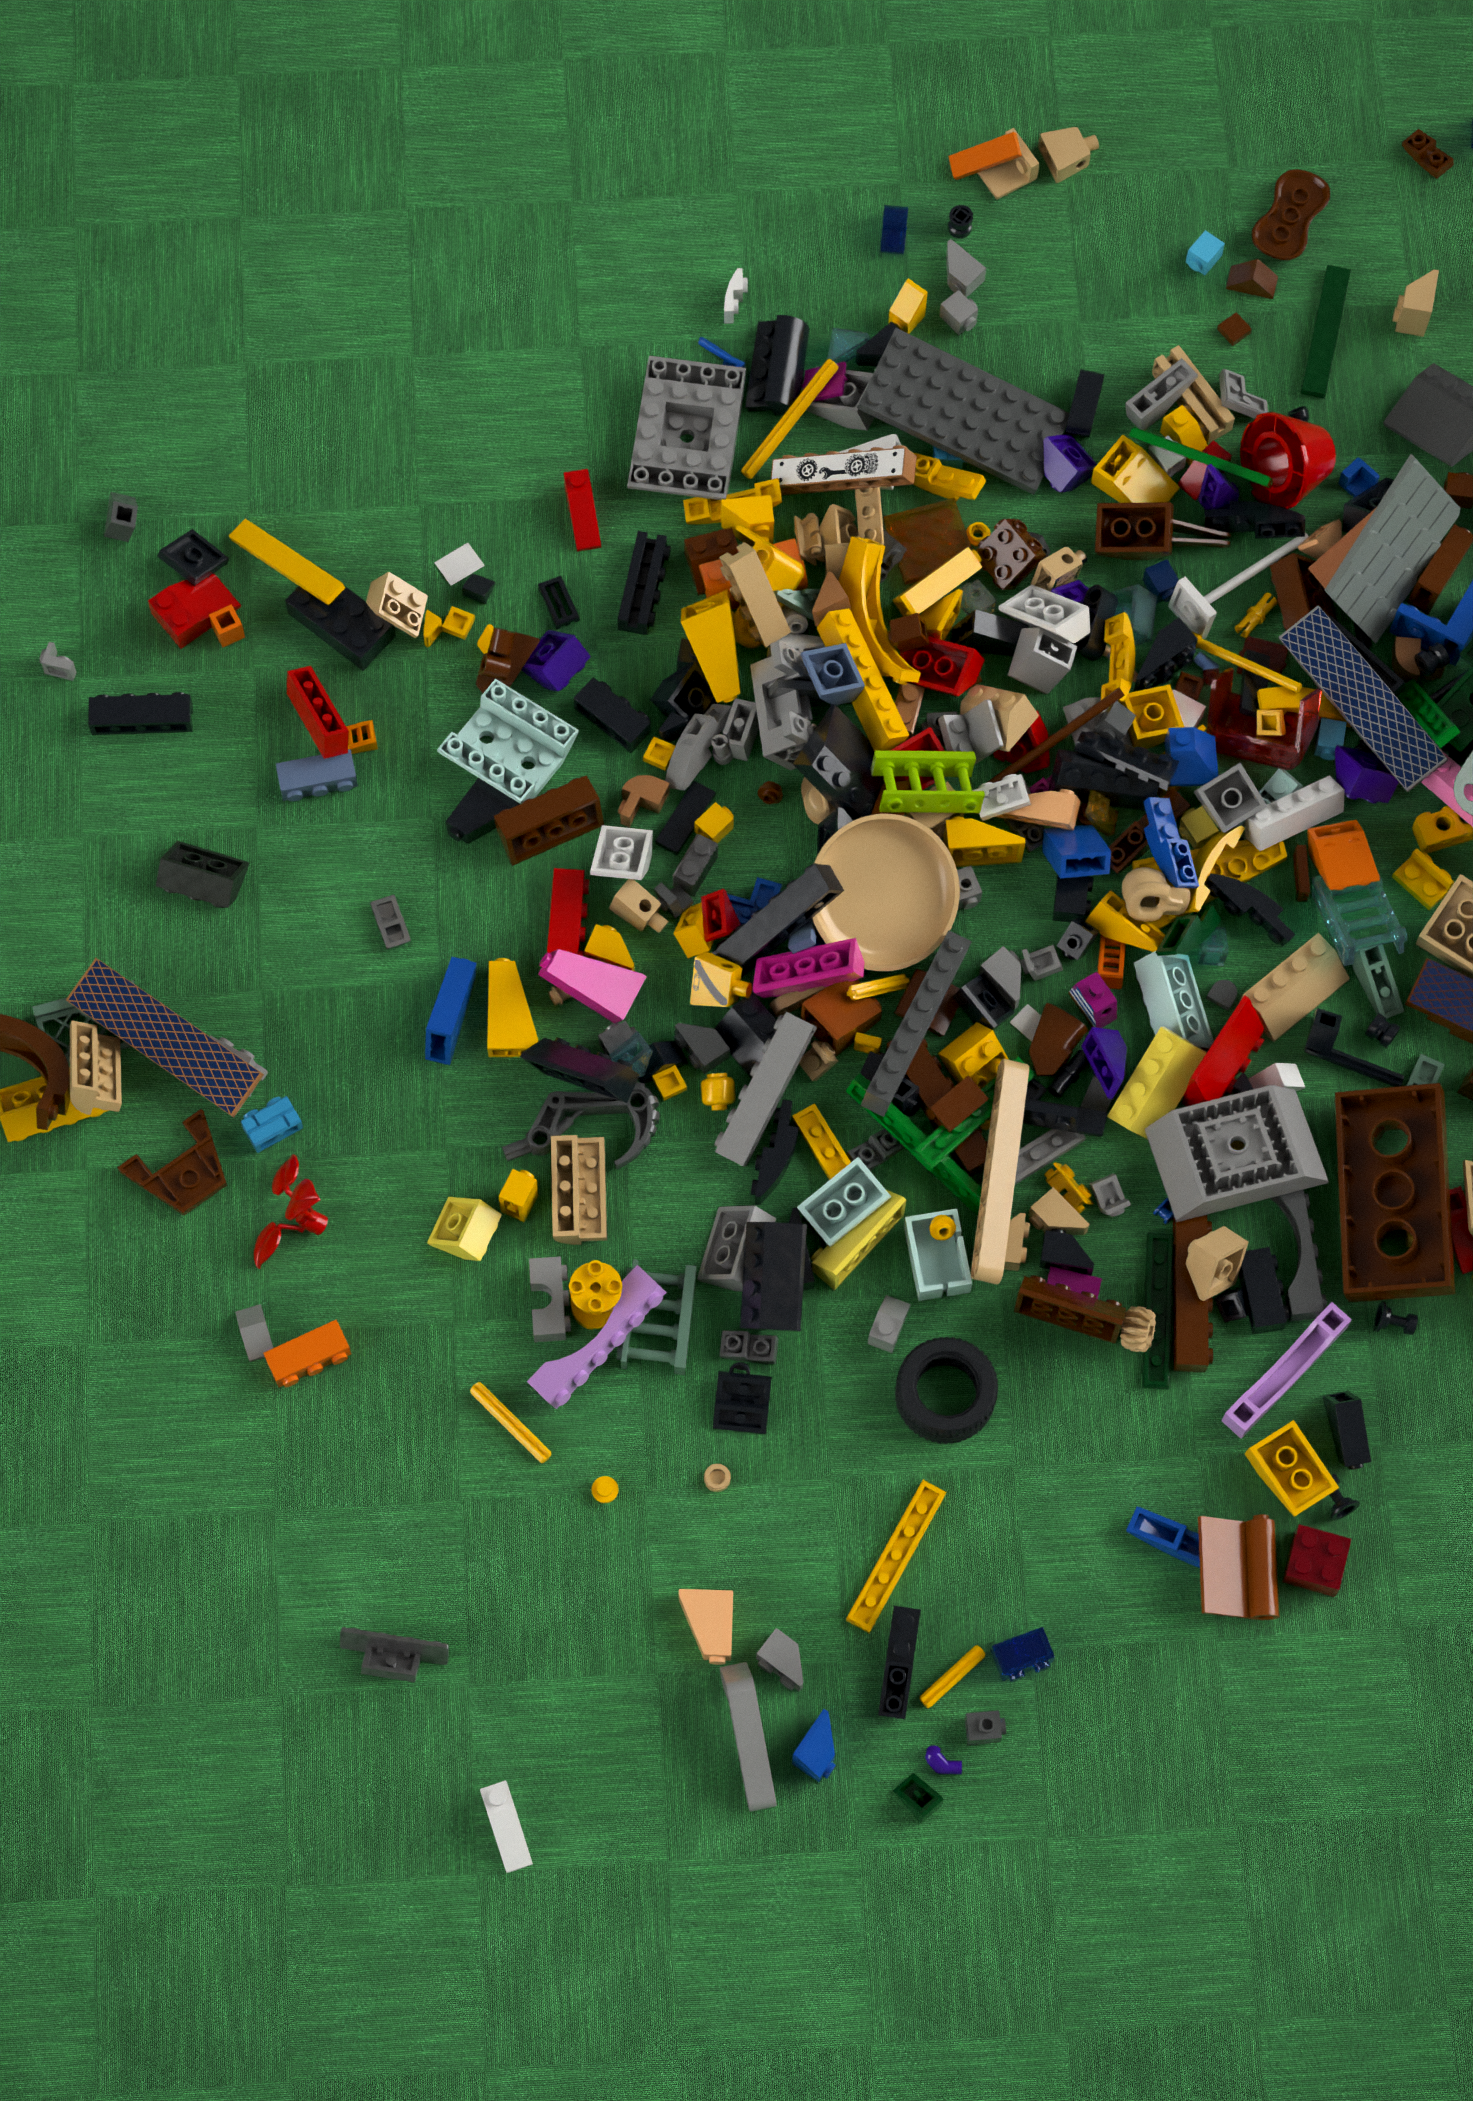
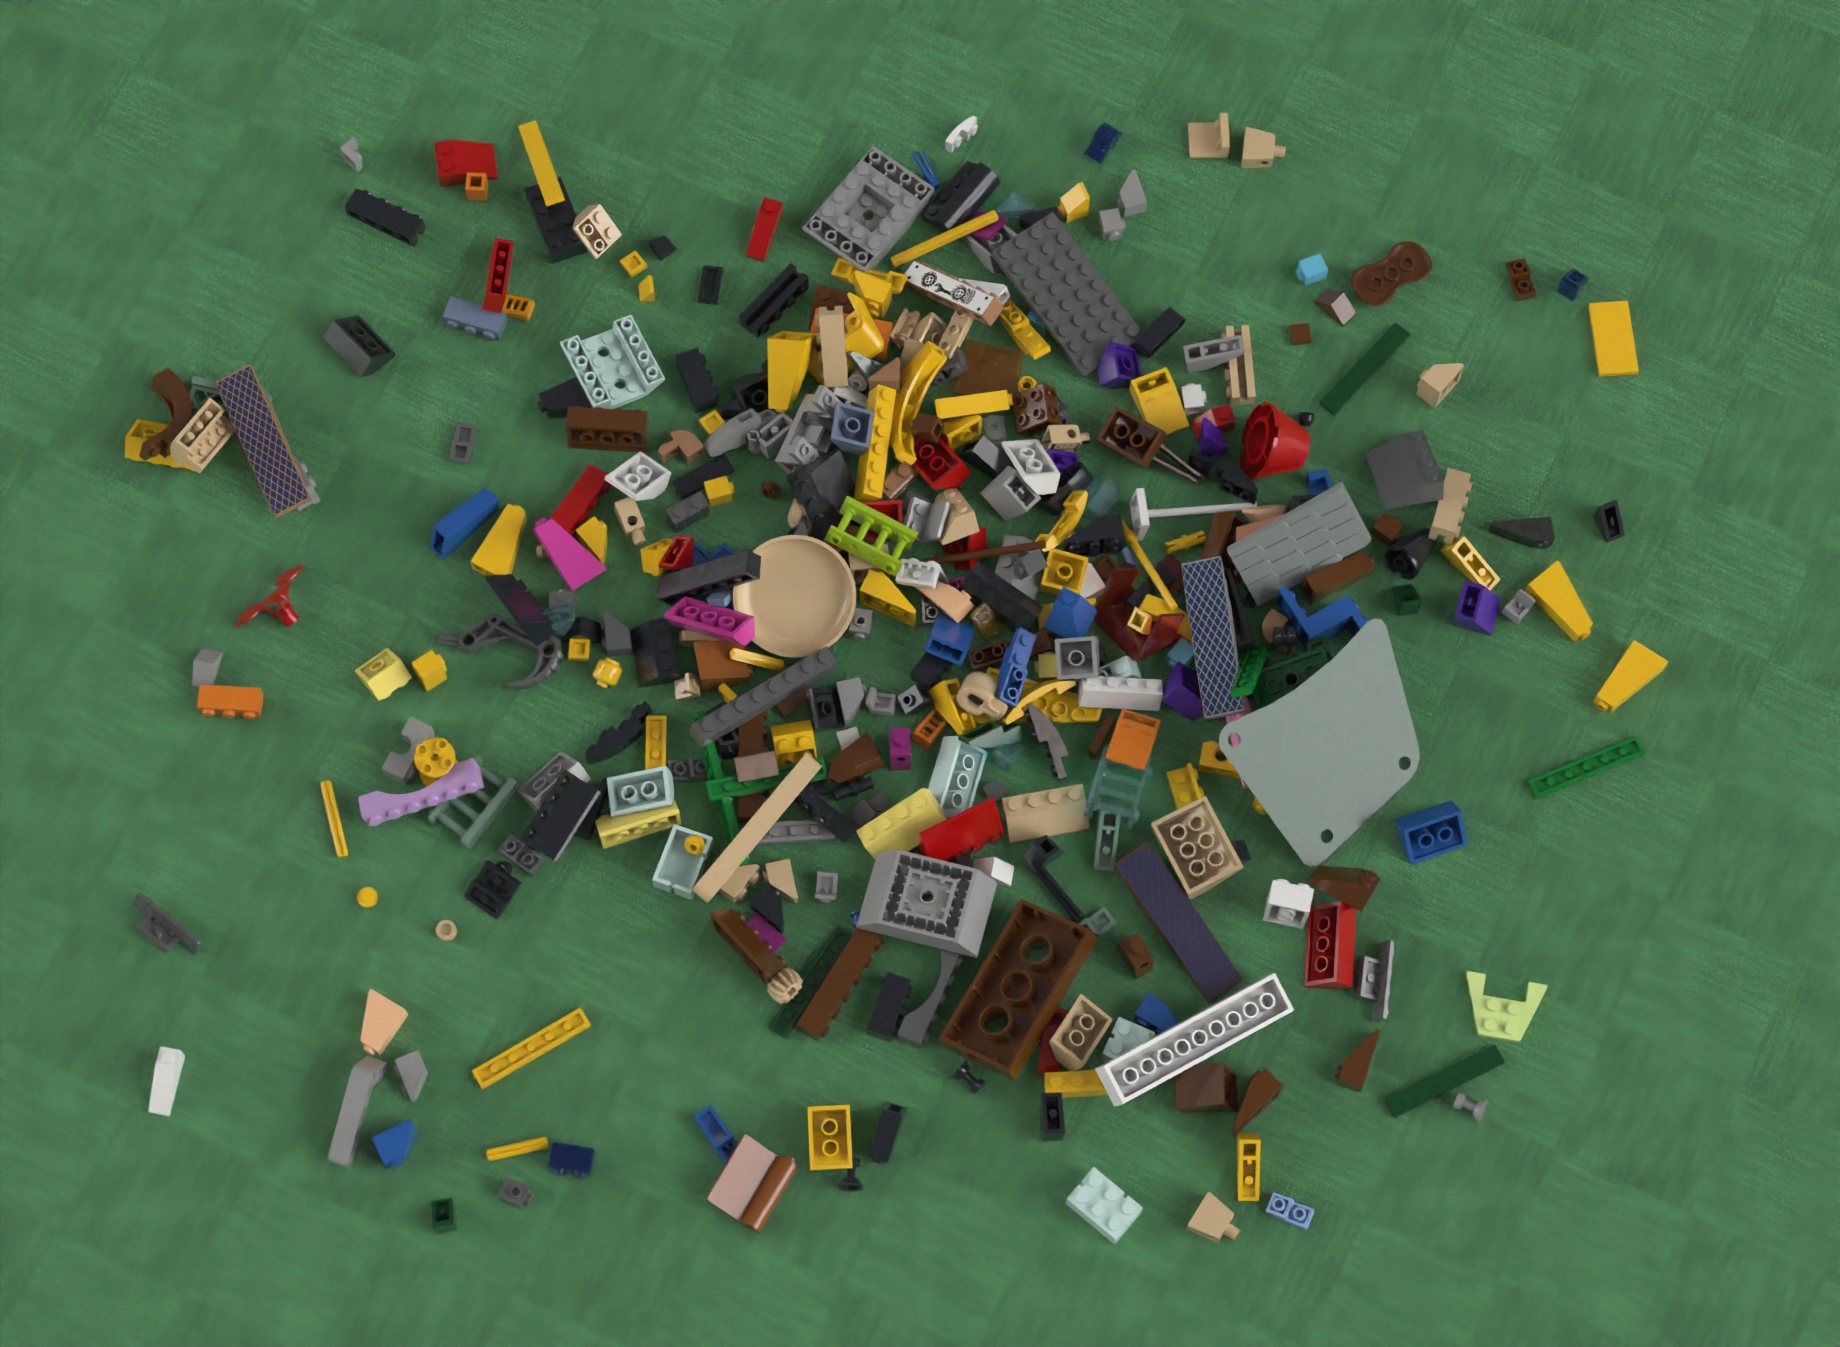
camera: 30 degrees right, 0 degrees up
dark grey slope [104,492,138,542] -> none
reddish brown wing [117,1109,227,1216] -> none
black plate [158,529,229,586] -> none
dark azure brick [241,1096,303,1153] -> none
yellow slope [423,610,442,648] -> none
white sticker [434,543,485,586] -> none
reddish brown panel [476,627,540,694] -> none
dark purple slope [521,630,591,692] -> none
tan brick [551,1135,607,1245] -> none
dark grey bracket [654,882,694,919] -> none
yellow torso [690,952,752,1007] -> none
light grey brick [714,1012,817,1167] -> none
light grey slope [868,1295,911,1353] -> none
black slope [878,1605,921,1719] -> none
black tyre [895,1337,998,1444] -> none
dark purple arm [925,1745,962,1775] -> none
black wheel [948,205,973,238] -> none
orange tile [949,132,1022,180] -> none
yellow hinge [1044,1163,1094,1214] -> none
black wing [1074,731,1179,791] -> none
dark purple slope [1081,1027,1127,1099] -> none
green tile [1129,427,1274,489] -> none
dark blue brick [1142,559,1179,604] -> none
yellow slope [1160,405,1208,466] -> none
tan slope [1185,1226,1249,1301] -> none
black slope [1215,1287,1248,1323] -> none
light grey tile [1219,369,1268,419] -> none
lavender arch [1222,1302,1352,1439] -> none
dark red brick [1282,1524,1352,1597] -> none
black wheel [1365,1013,1401,1049] -> none

